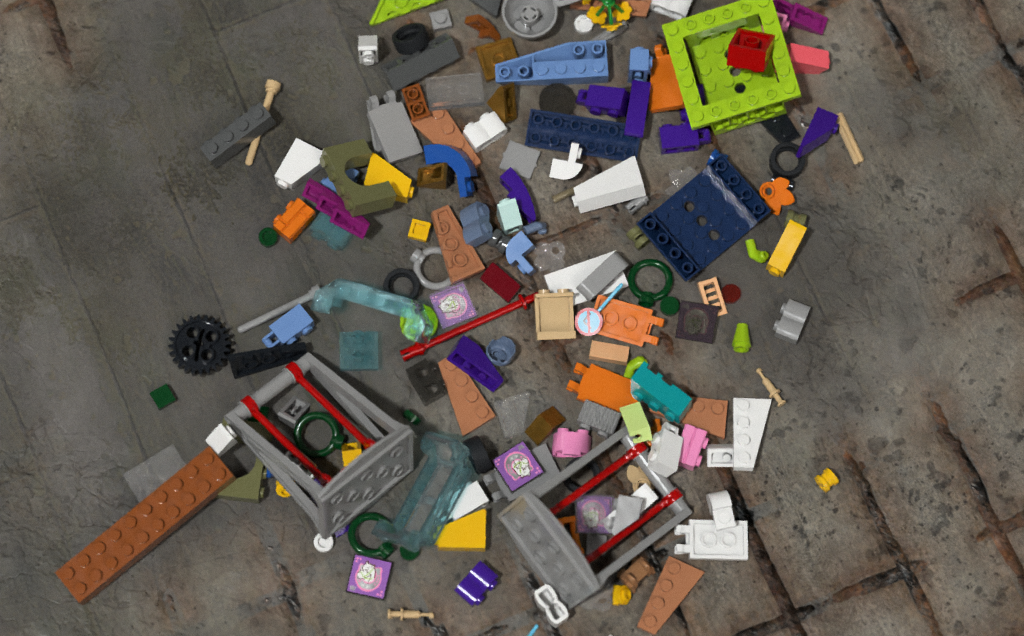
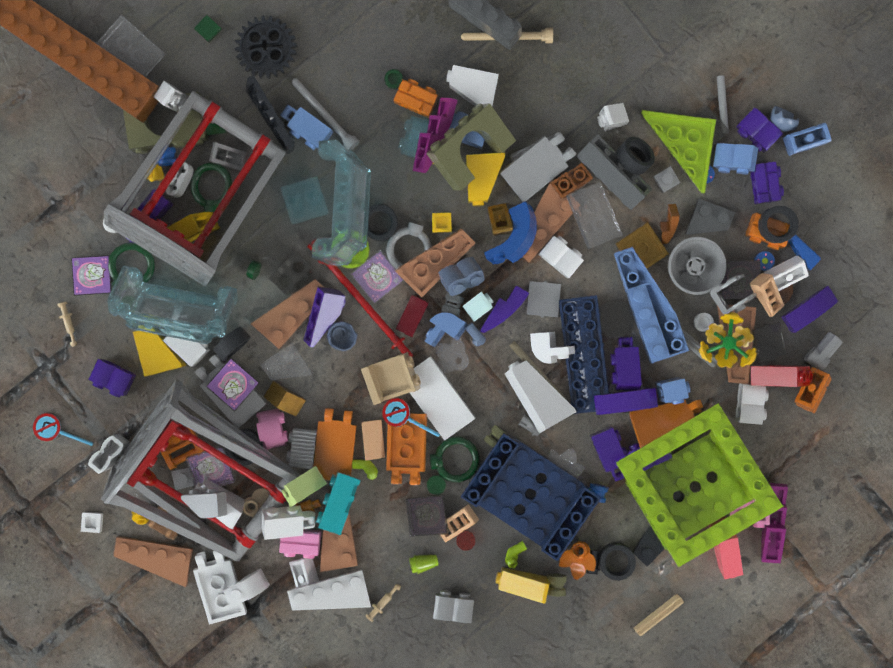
camera: 75 degrees right, 15 degrees up
pearl gold slope [487,82,517,123] -> none
light grey beam [576,251,629,302] -> none
red slope [727,28,775,72] -> none
dark purple slope [796,107,839,158] -> none

